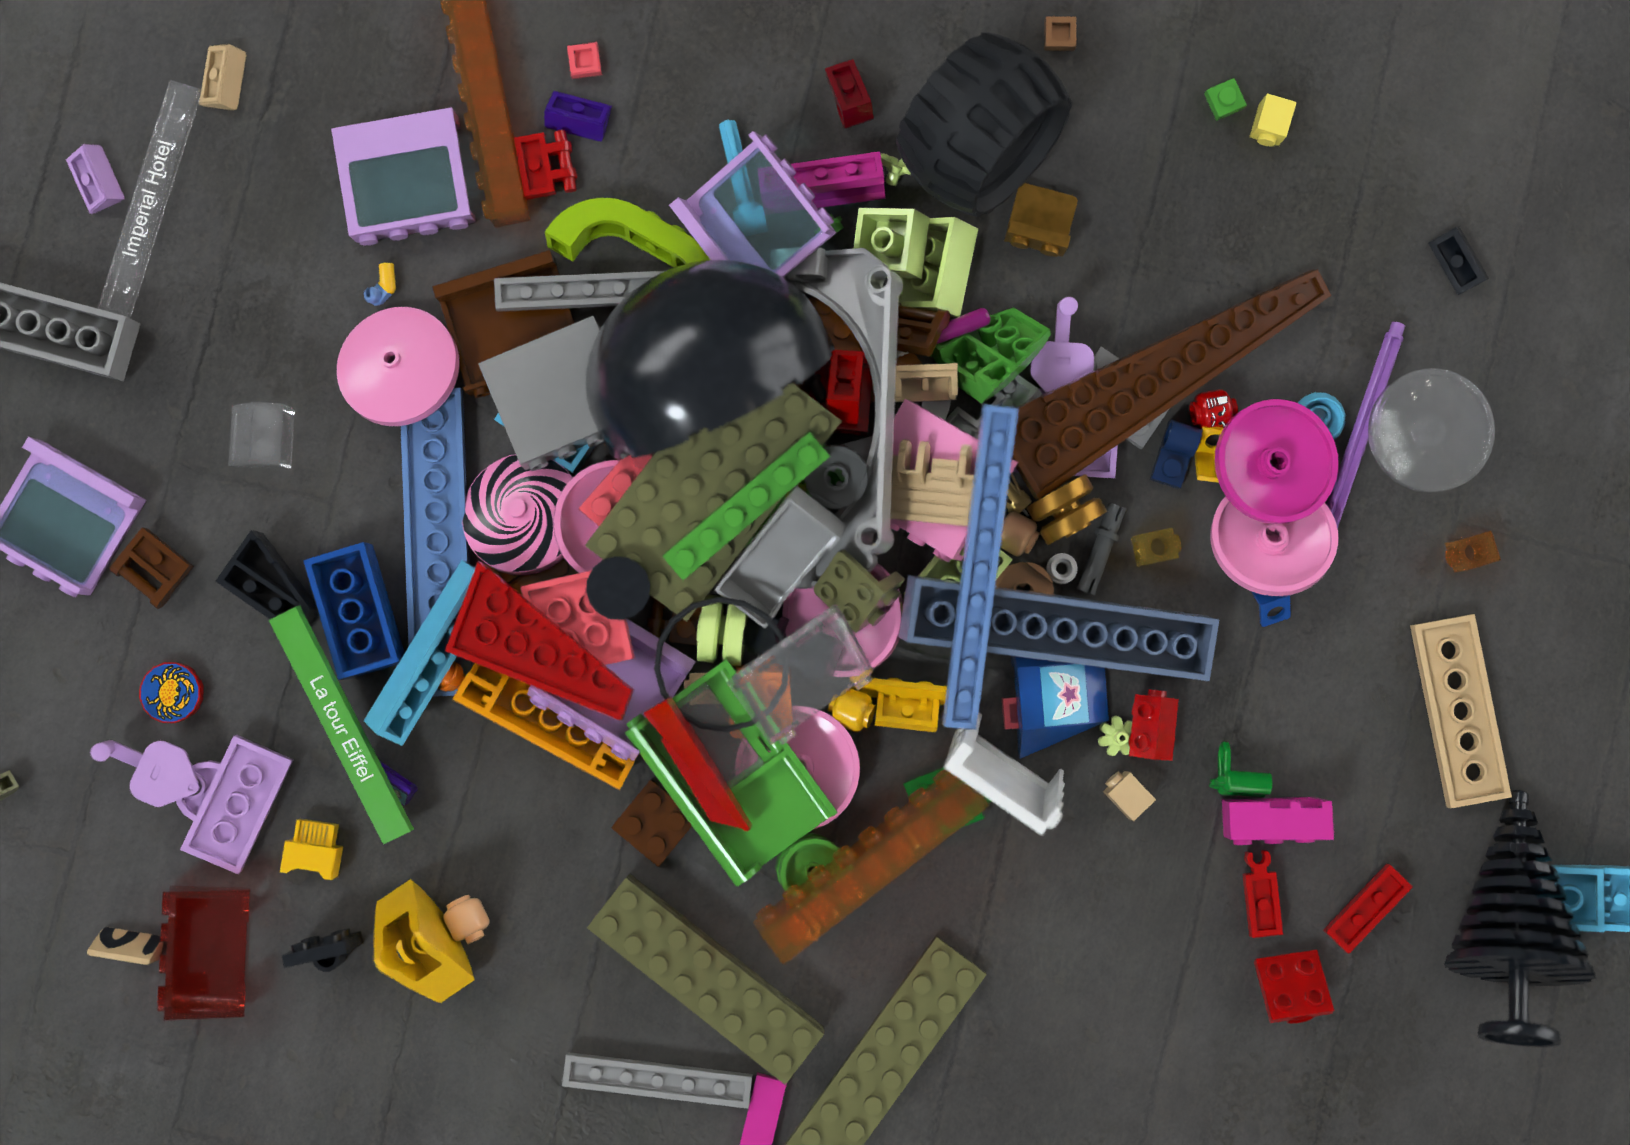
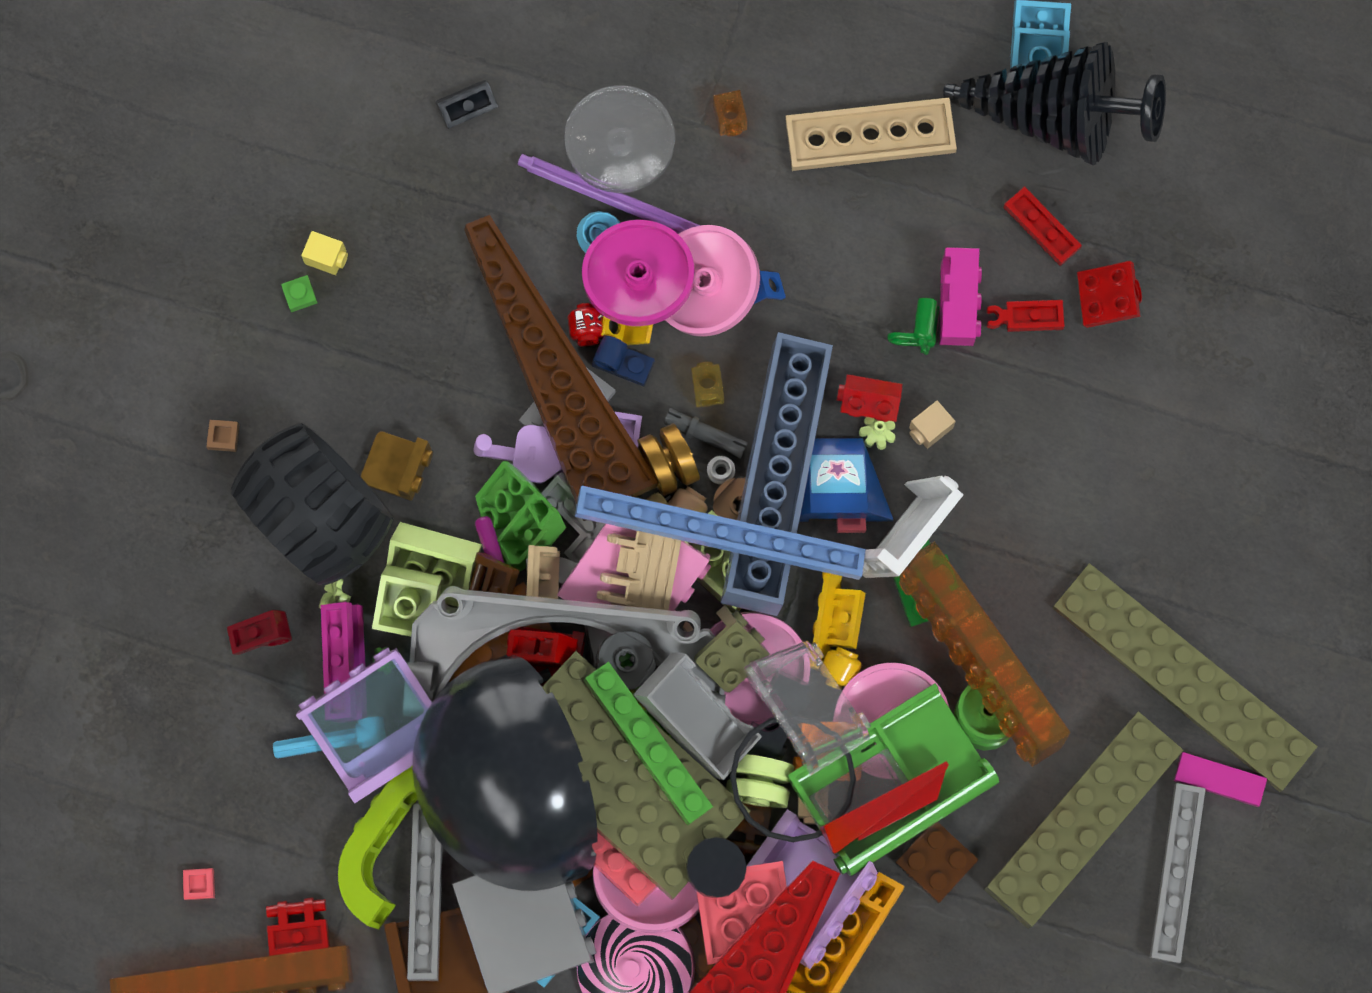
camera: 85 degrees left, 10 degrees down
dark purple slope [544,91,612,141] -> none

